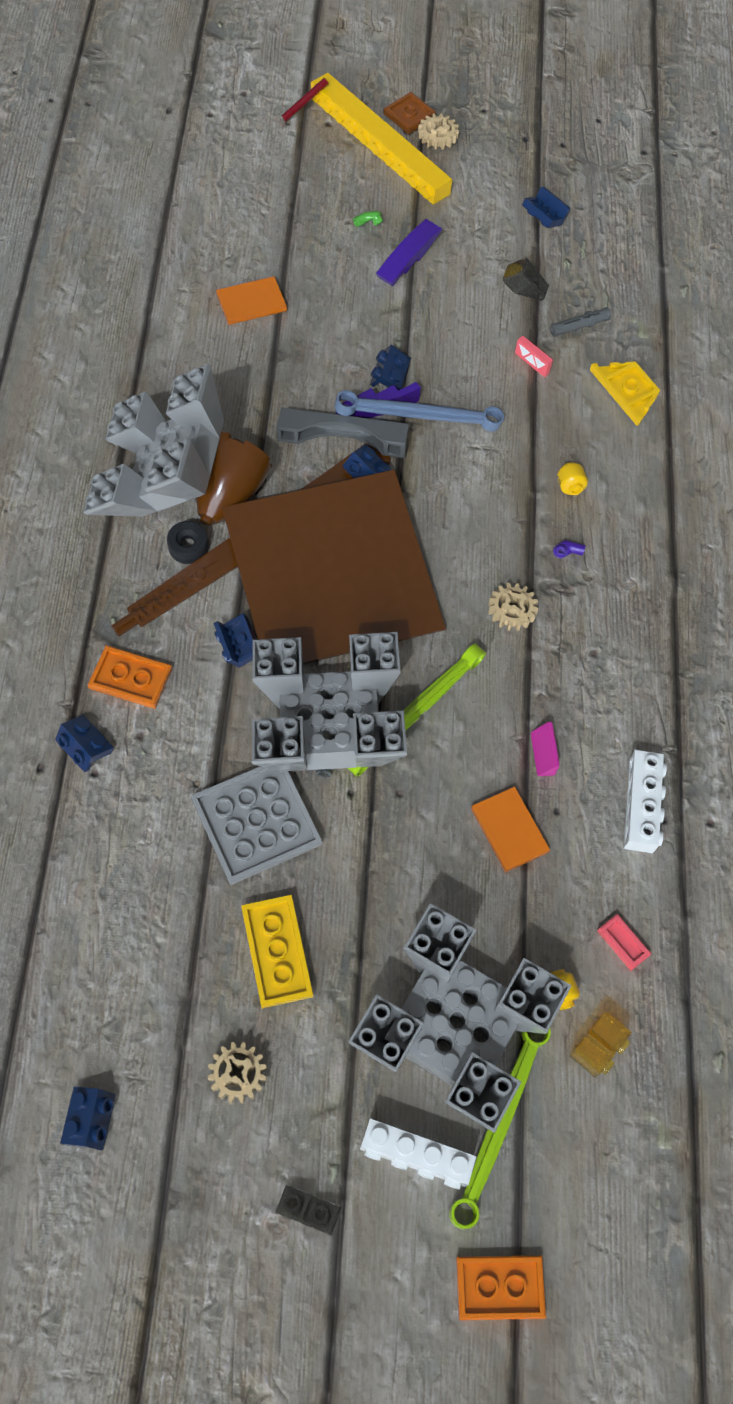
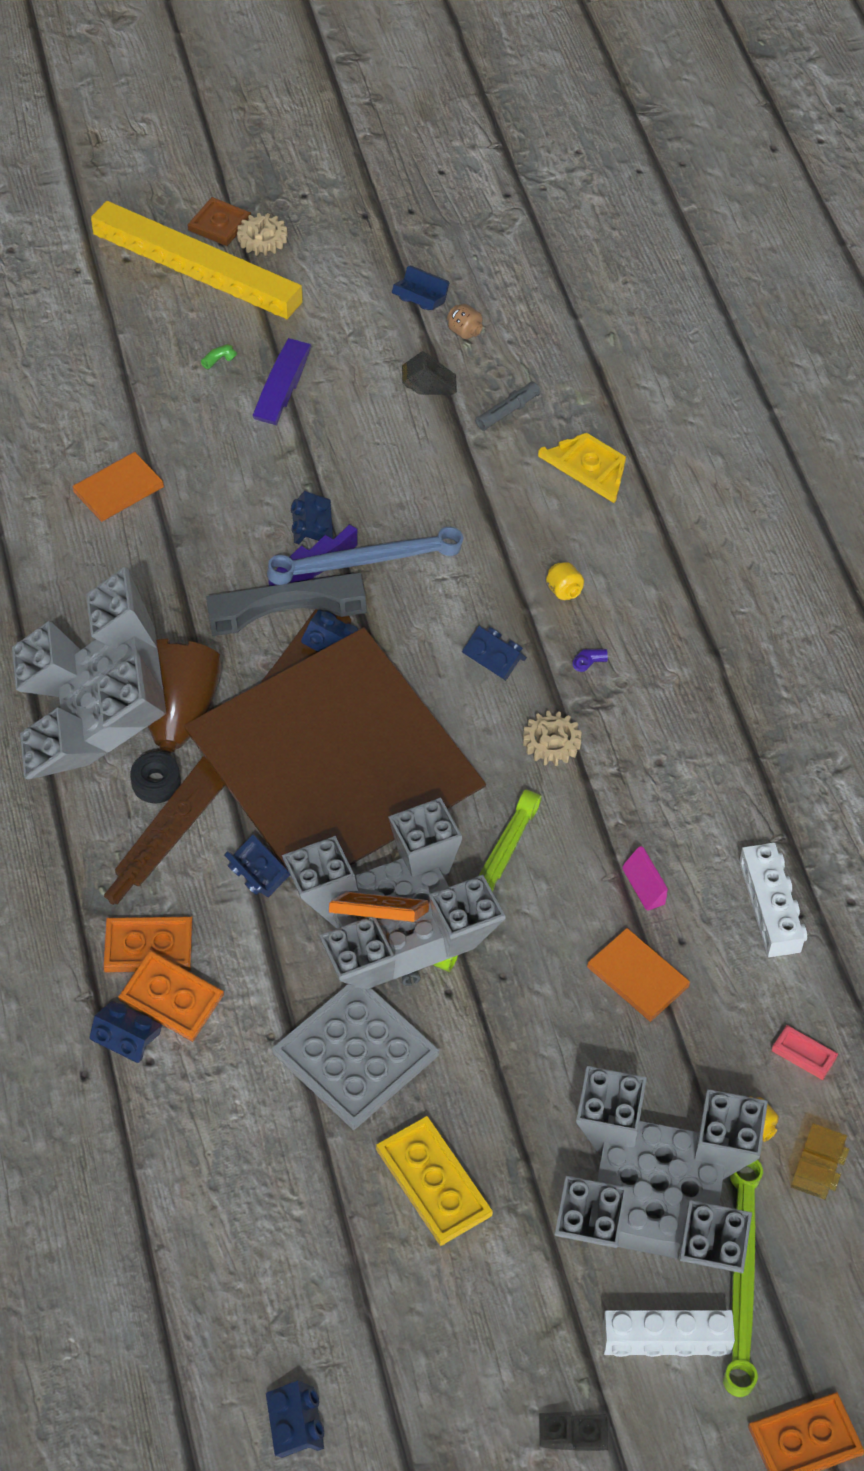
camera: 15 degrees left, 10 degrees down
tan gear [208,1042,267,1104] -> none
dark red bar [281,78,329,122] -> none
coral tile [515,336,553,377] -> none
none -> orange tile [118,950,224,1042]
none -> orange tile [329,892,429,922]
none -> medium nougat head [447,303,483,339]
none -> dark blue bracket [462,626,527,681]

